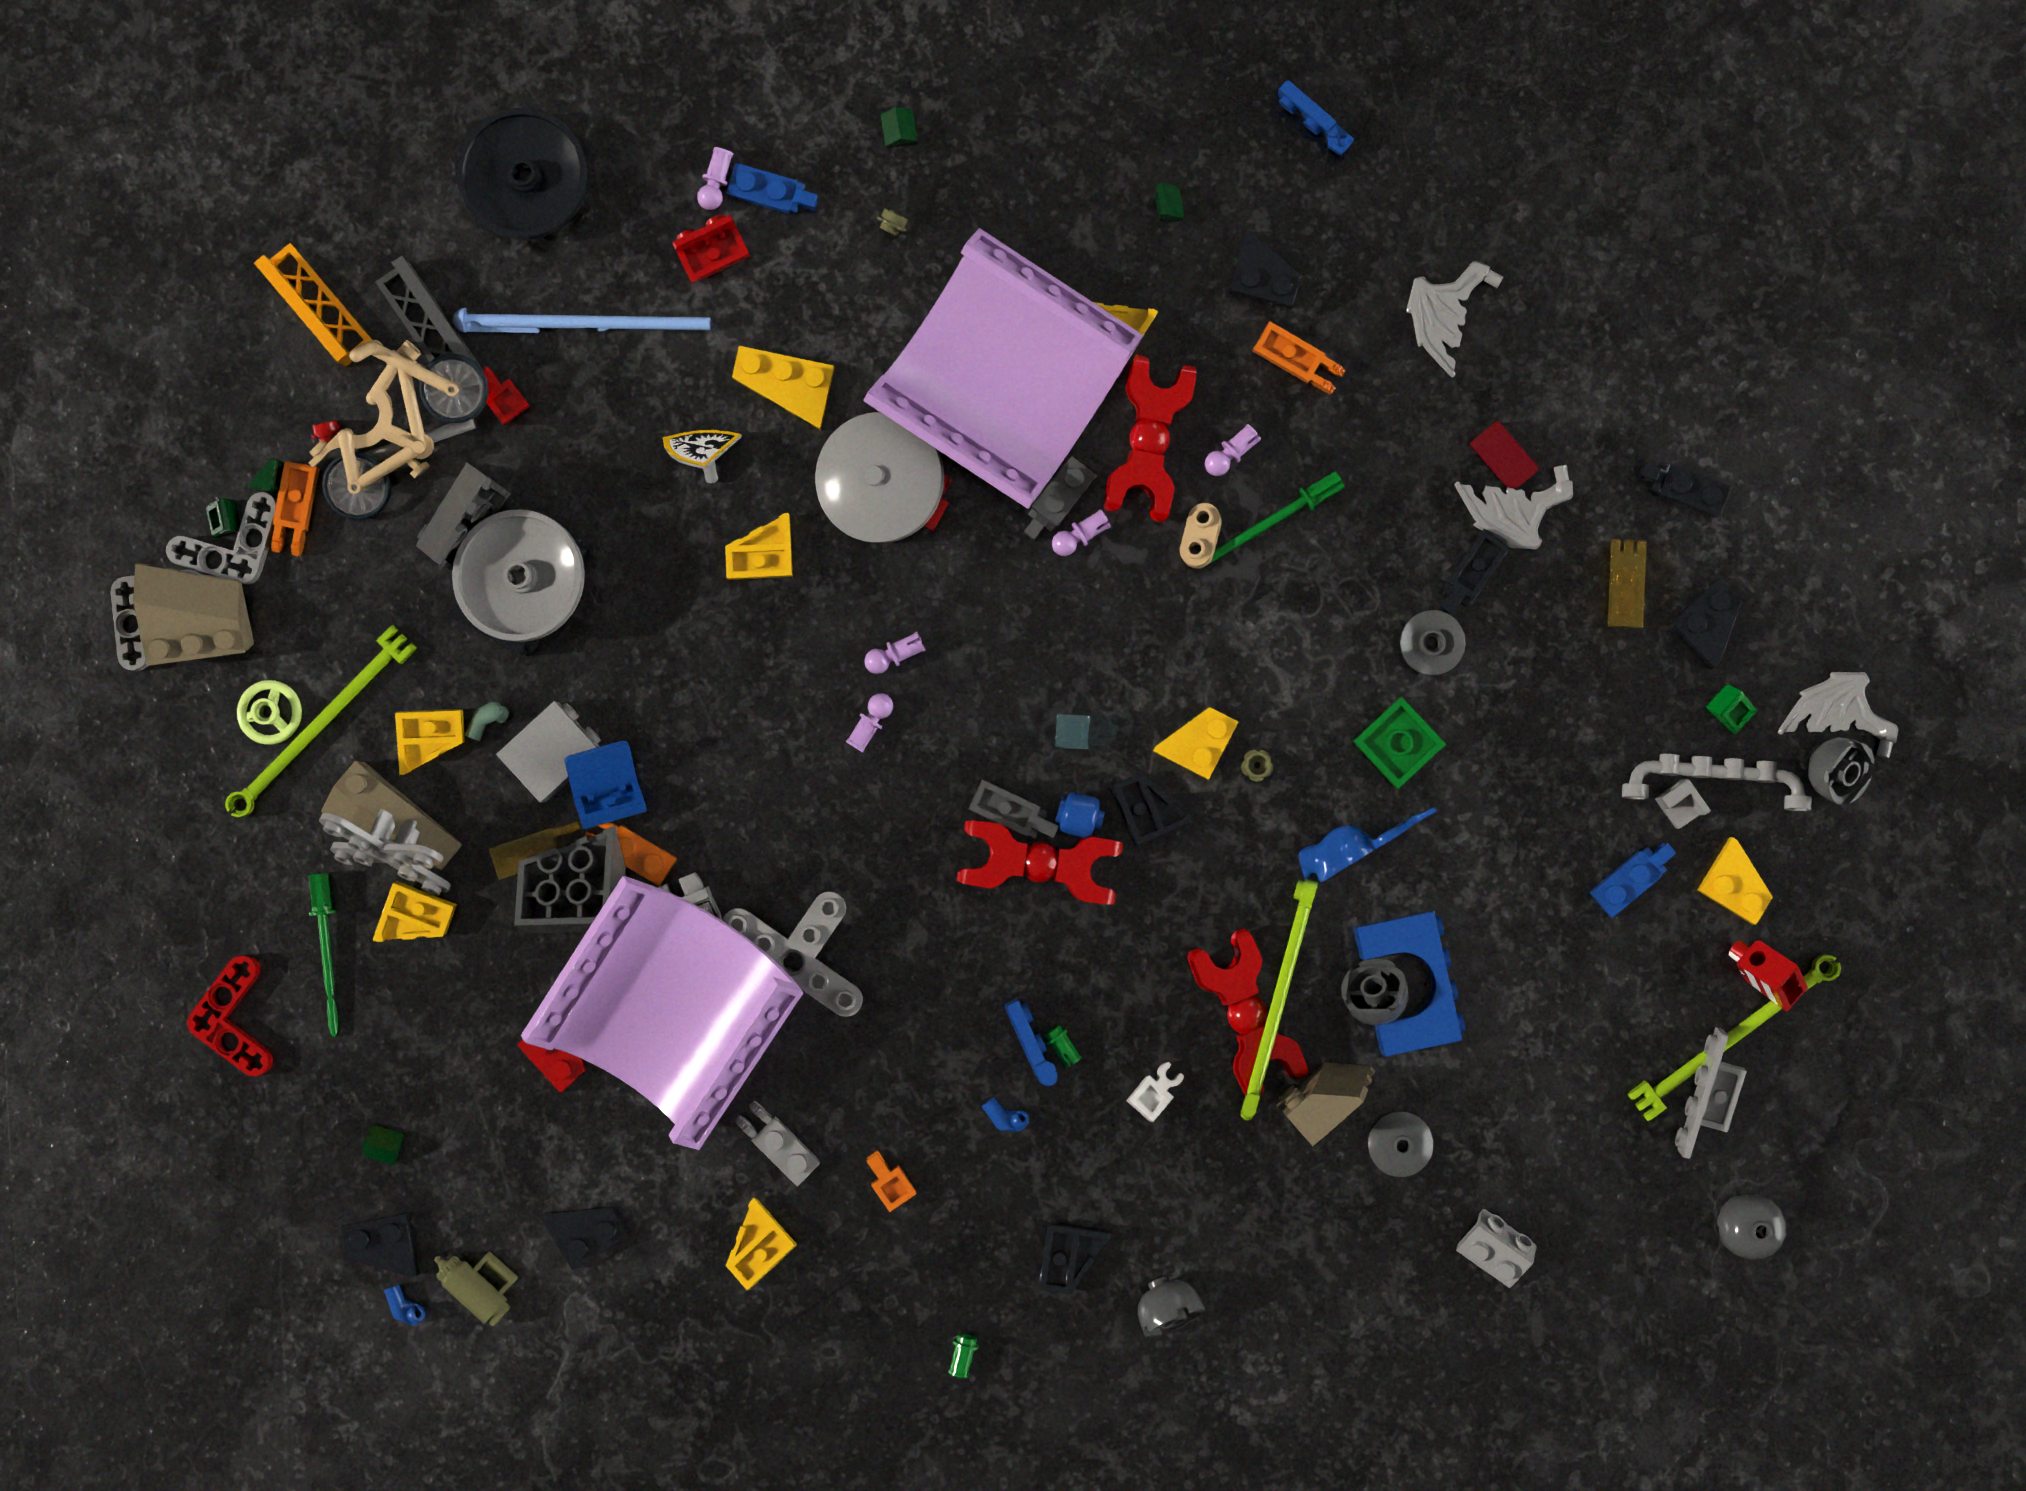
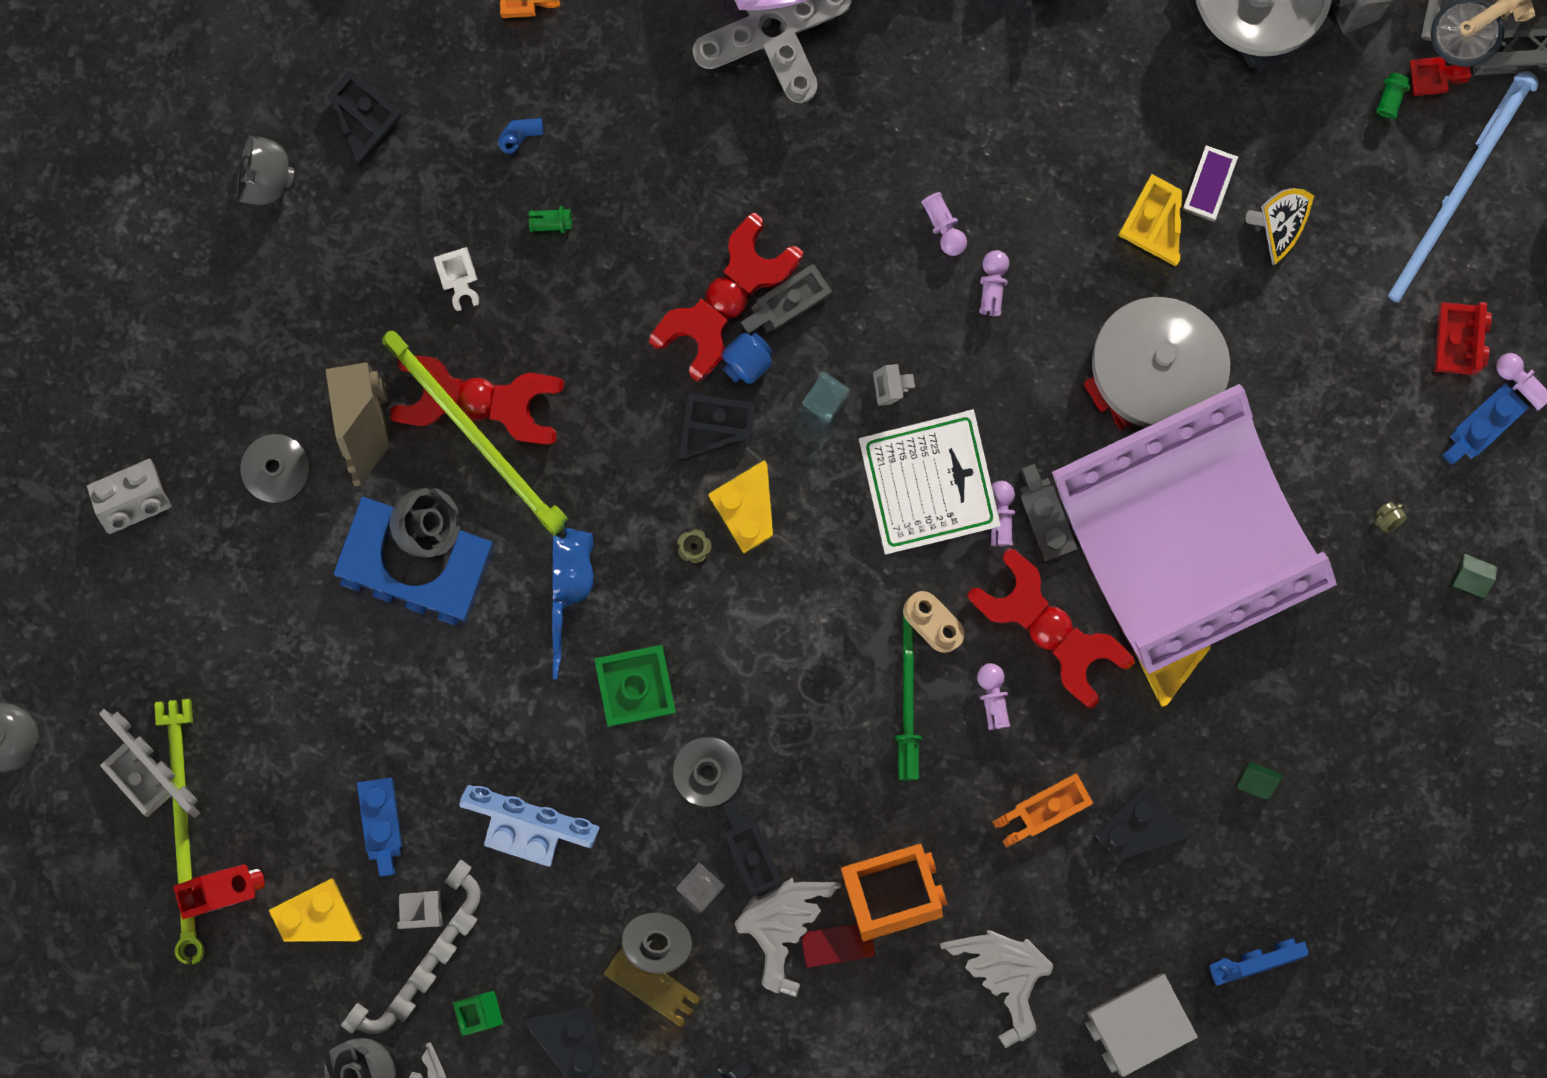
camera: 120 degrees right, 5 degrees down
yellow wing [732,346,835,430] -> none
blue hinge [1004,999,1058,1087] -> none
none -> medium blue bracket [459,785,599,867]
none -> dark grey dish [622,913,692,973]
none -> clear tile [676,863,725,912]
none -> orange window [841,843,947,942]
none -> white sticker [859,409,1001,554]
none -> light grey tile [873,364,915,406]
none -> light grey brick [1085,974,1198,1077]
none -> dark purple tile [1182,145,1238,222]
none -> green pin [1376,73,1410,119]

